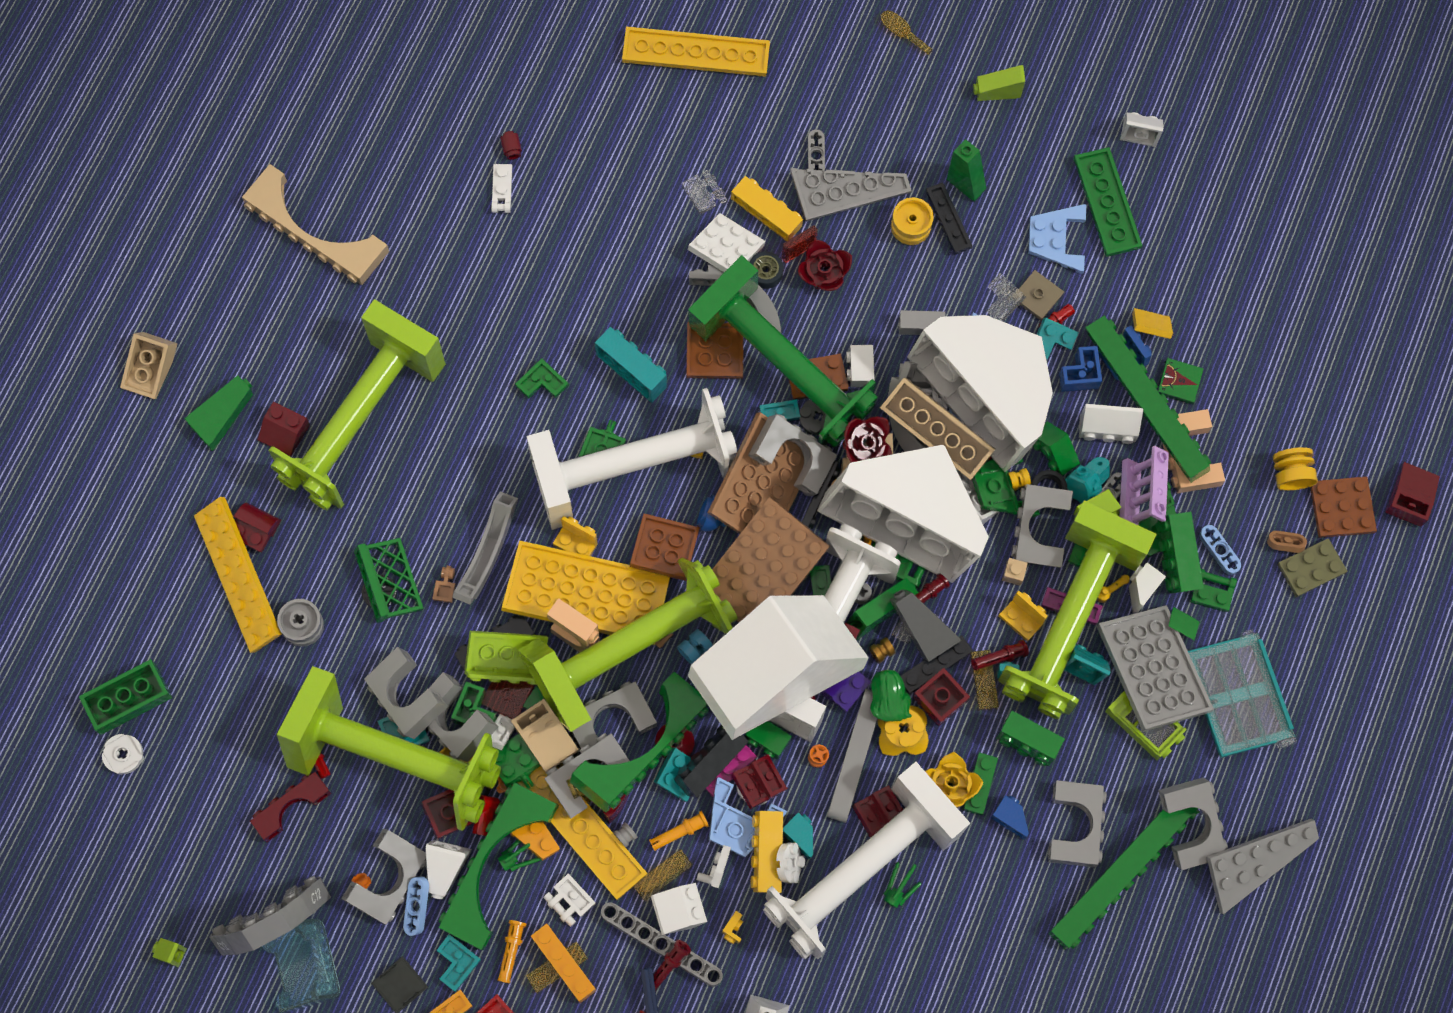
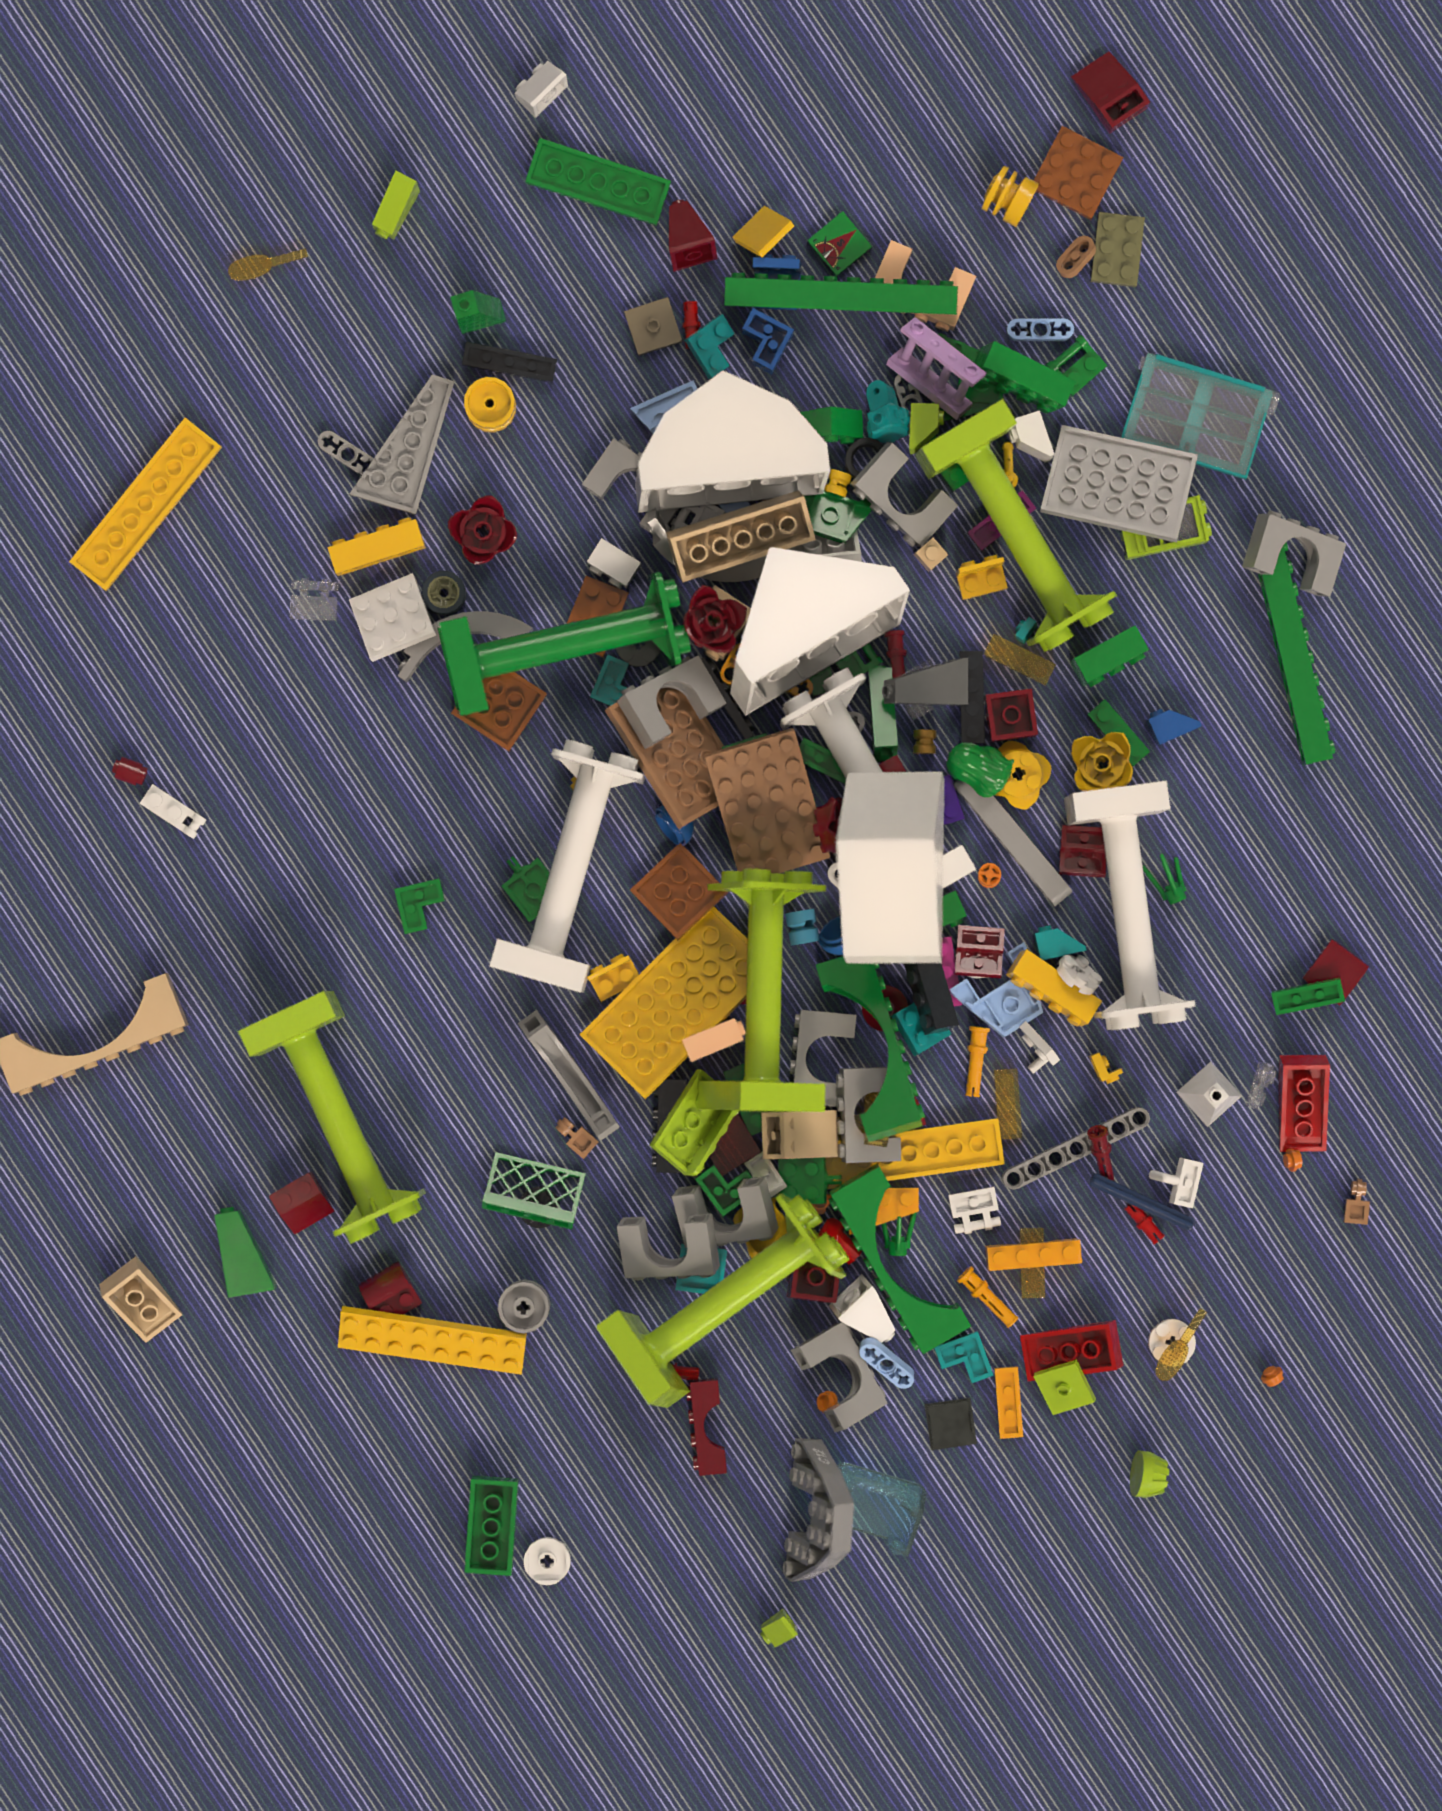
camera: 55 degrees left, 15 degrees up
teal brick [595,327,667,403] -> none
light grey wheel [613,822,638,848] -> none
white slope [651,883,707,935] -> none
clear red plate [782,225,818,263] -> none
dark red pin [971,640,1029,671] -> none
clear plate [987,273,1026,322] -> none
light blue wing [1028,204,1086,274] -> none
light grey arch [1048,780,1107,867] -> none
teal slope [1064,644,1111,685] -> none
white slope [1079,404,1143,444] -> none
green sticker [1168,607,1200,641] -> none
light grey wing [1207,819,1319,914] -> none
none -> dark red slope [669,199,718,272]

